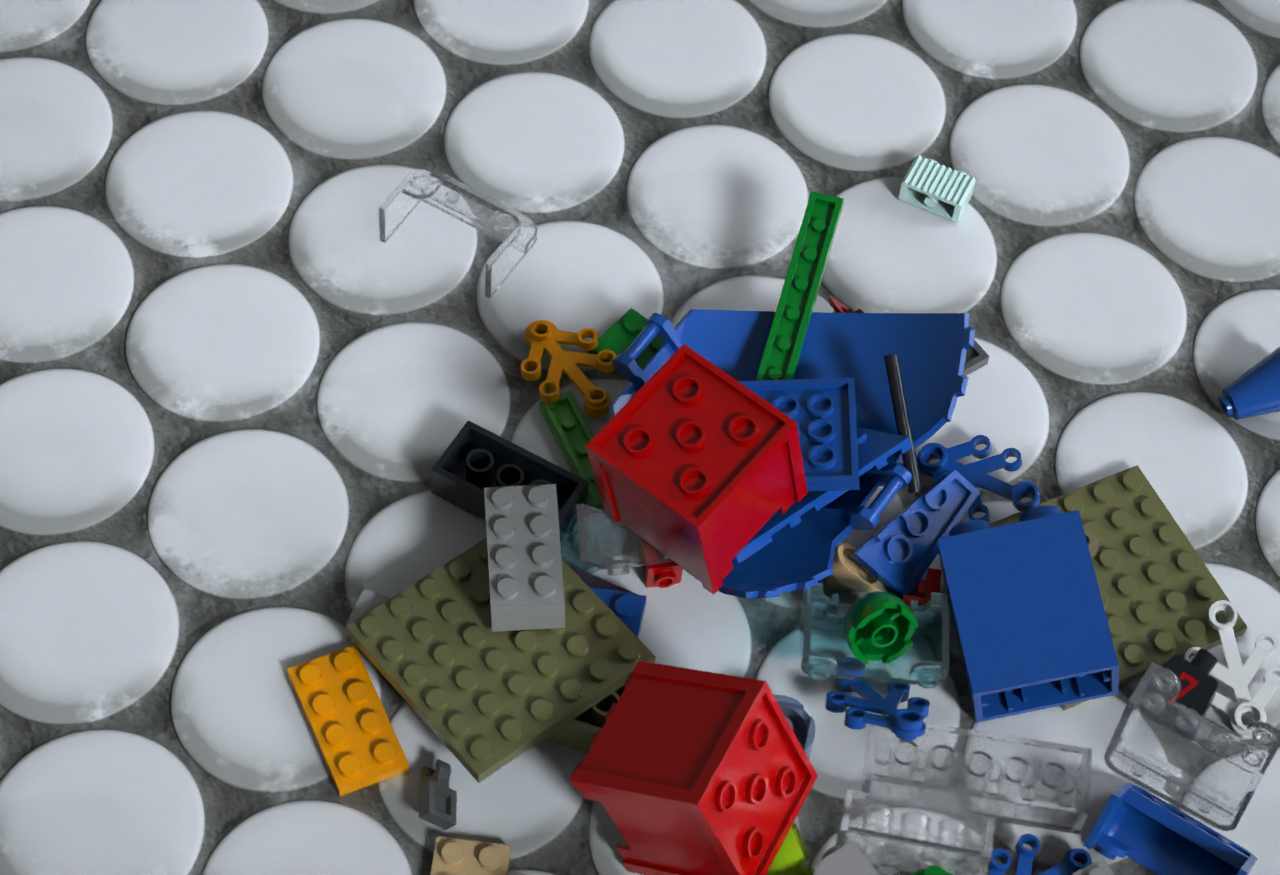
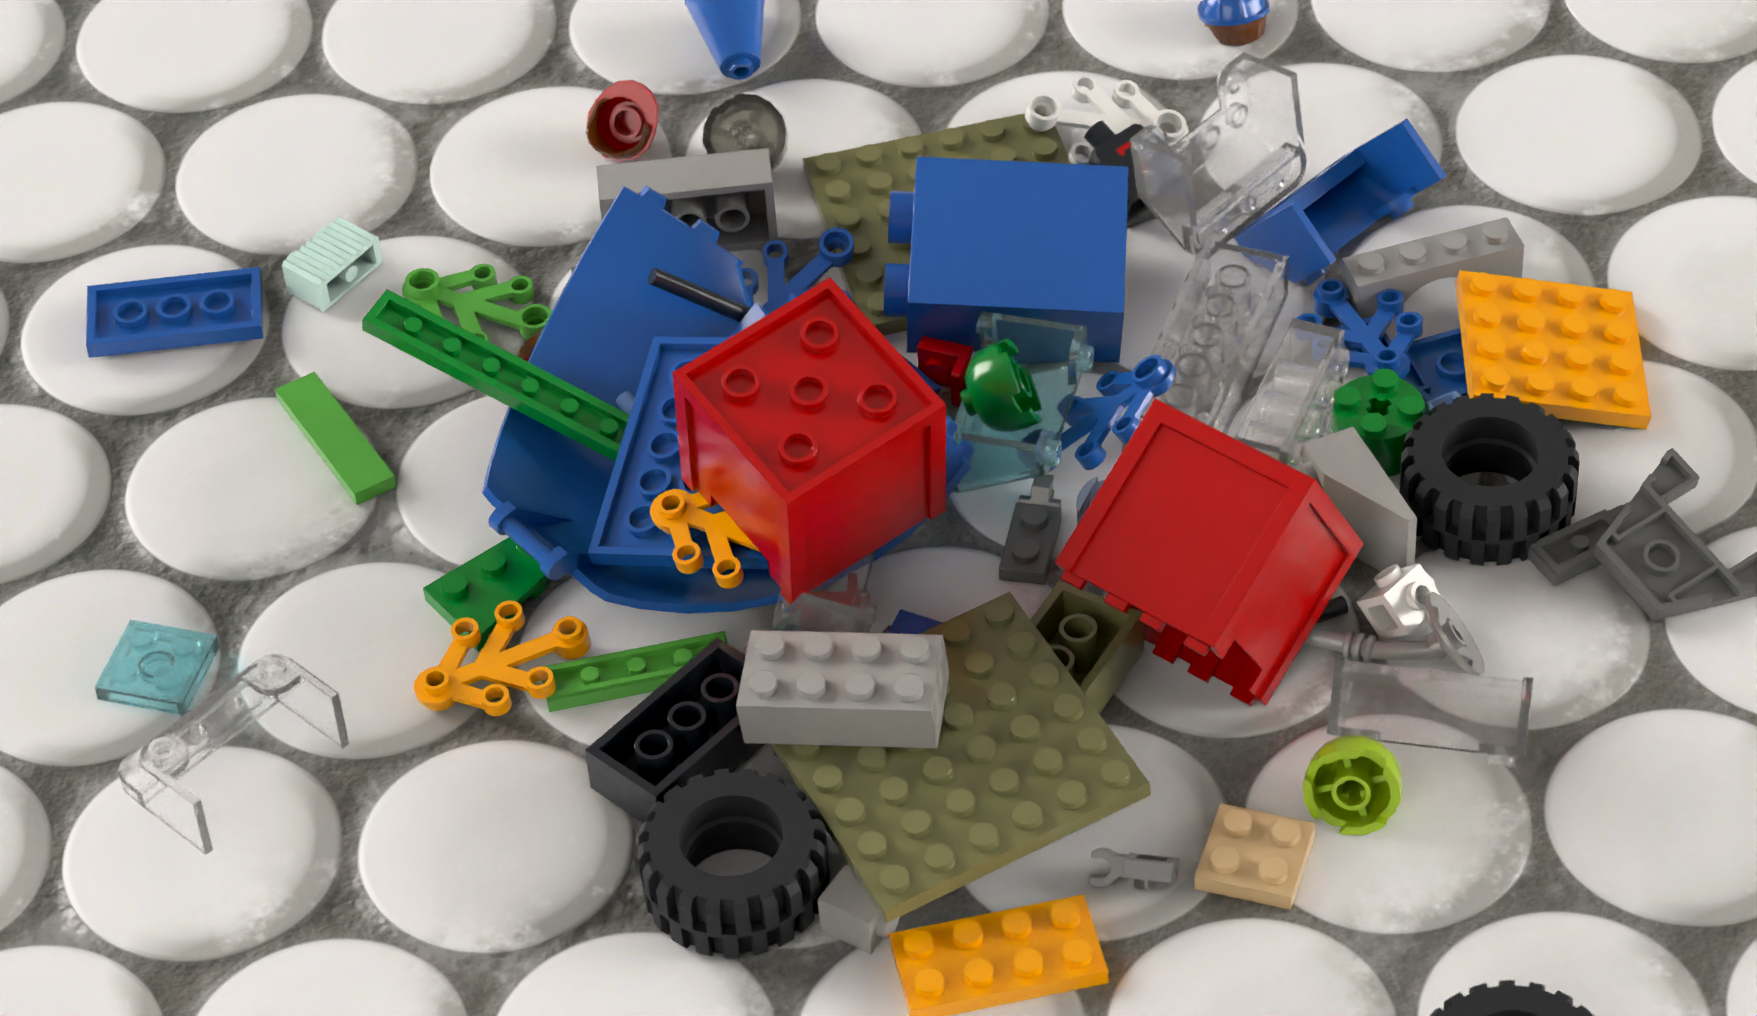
camera: 70 degrees left, 10 degrees down
none -> blue plate [86,267,264,358]
none -> clear light blue plate [95,619,220,716]
none -> bright green tile [275,372,397,505]
none -> bright green plant [402,264,552,342]
none -> red piece [585,80,658,162]
none -> light grey brick [596,148,778,252]
none -> black tyre [637,768,830,958]
none -> clear smoke cylinder [702,94,789,172]
none -> dark grey hinge [999,473,1062,585]

